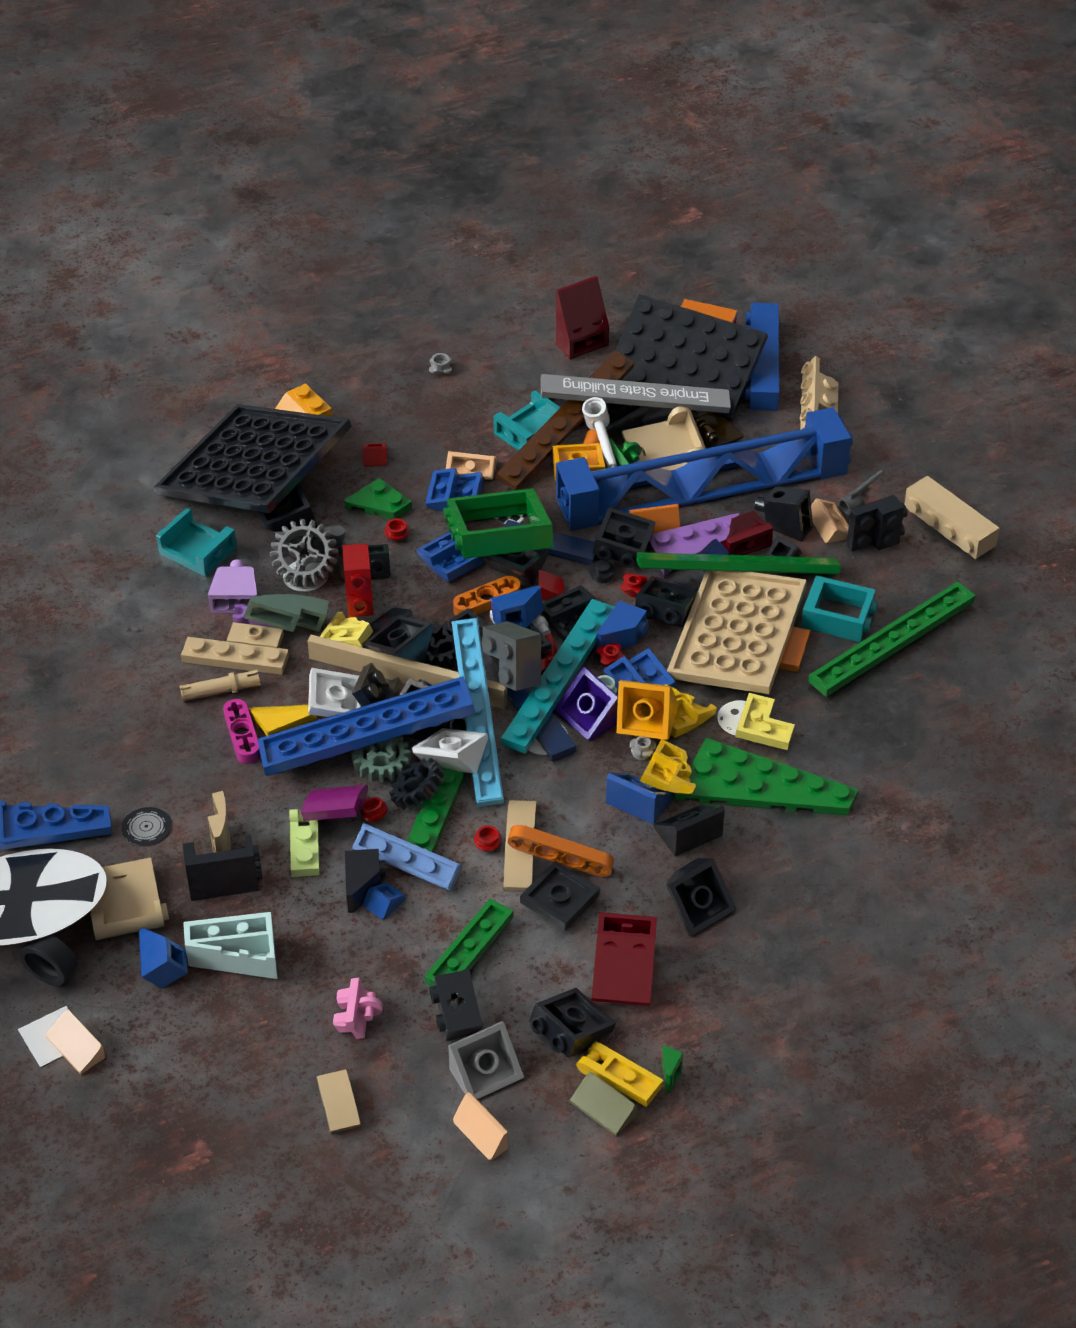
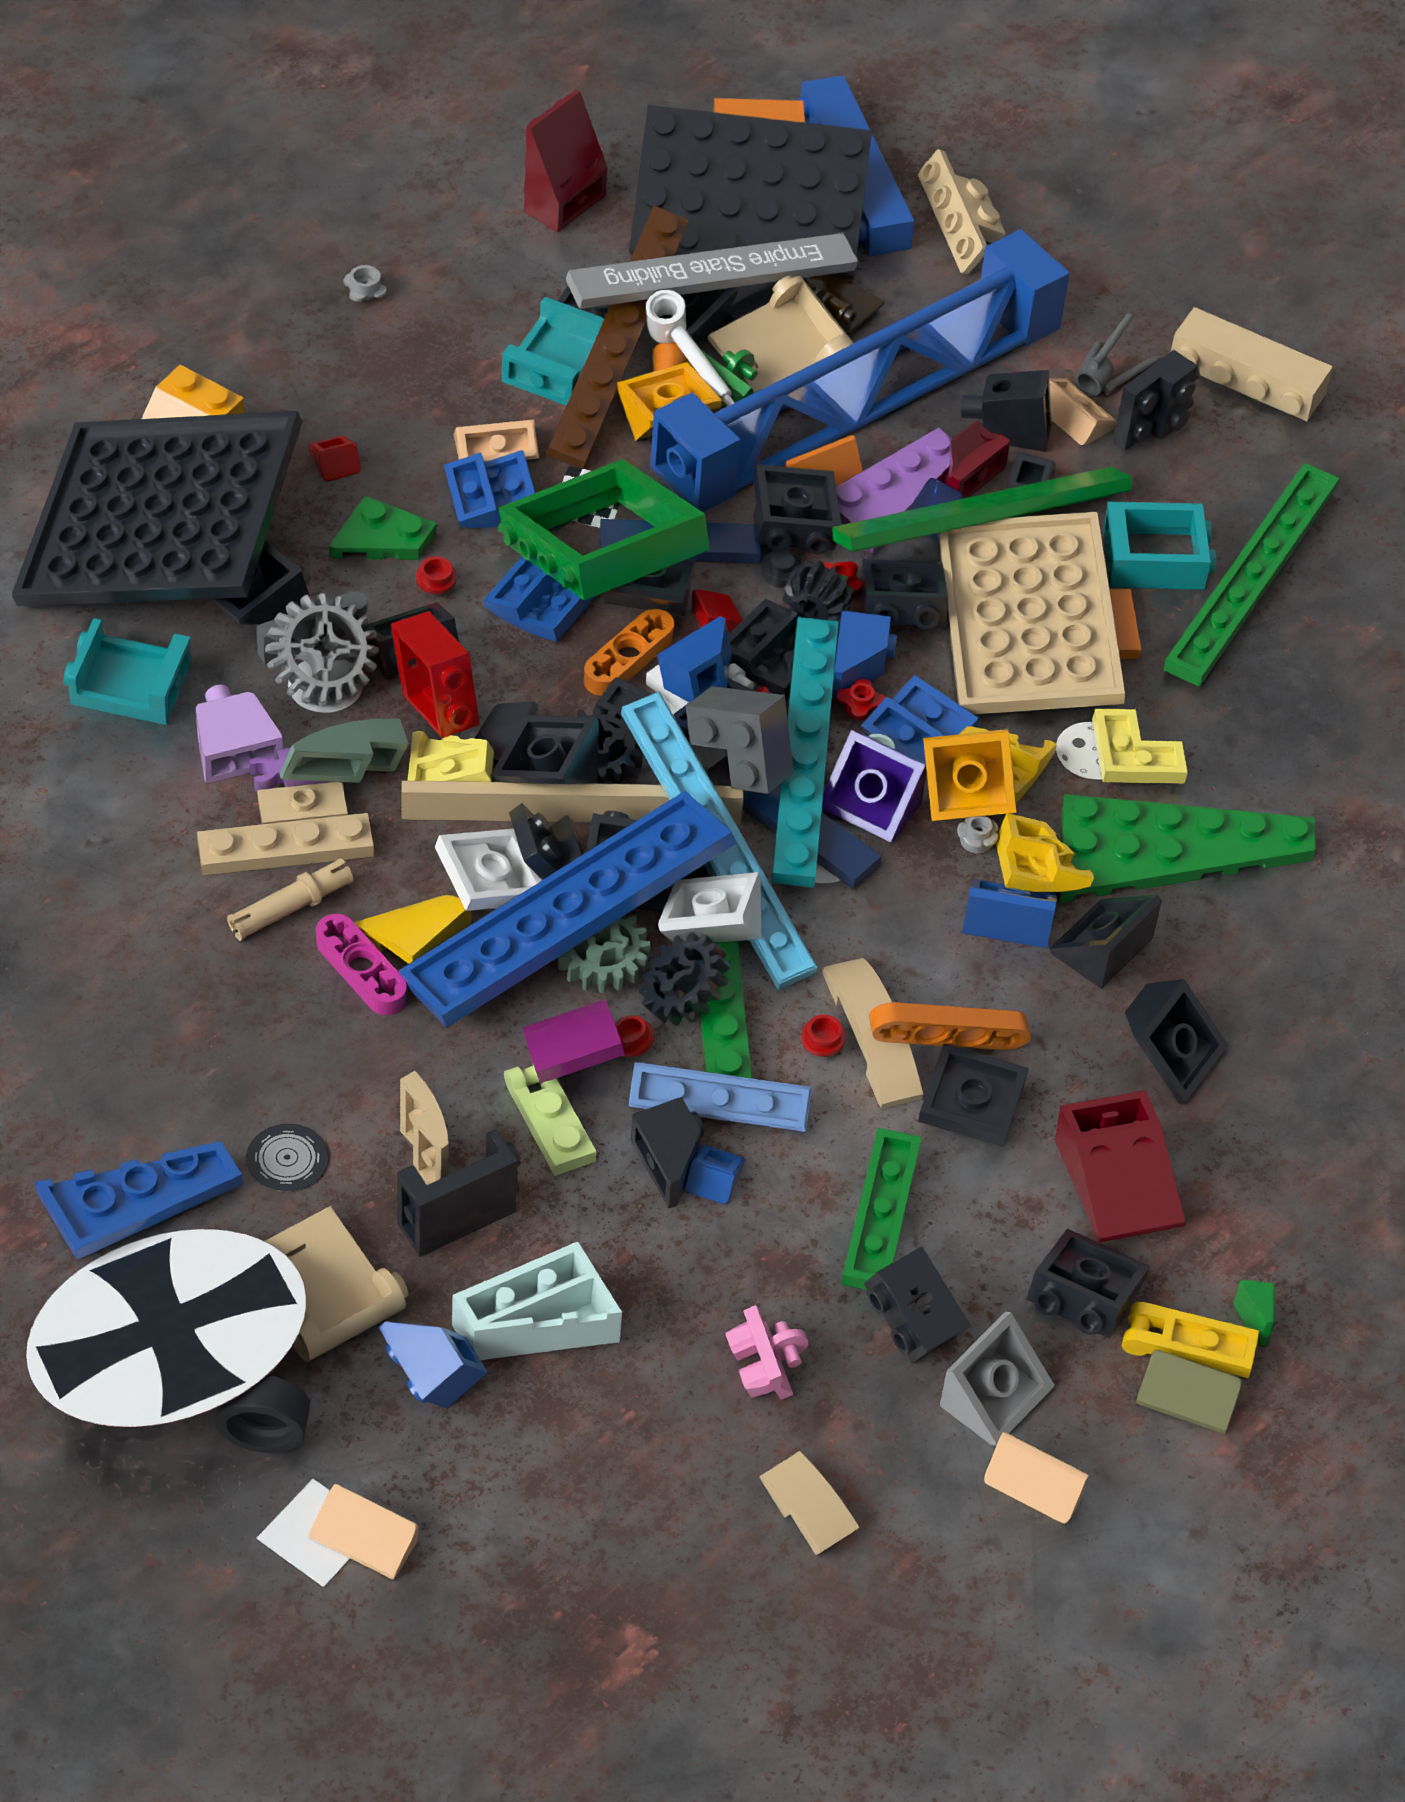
camera: 25 degrees left, 5 degrees up
none -> black gear [782,561,854,623]

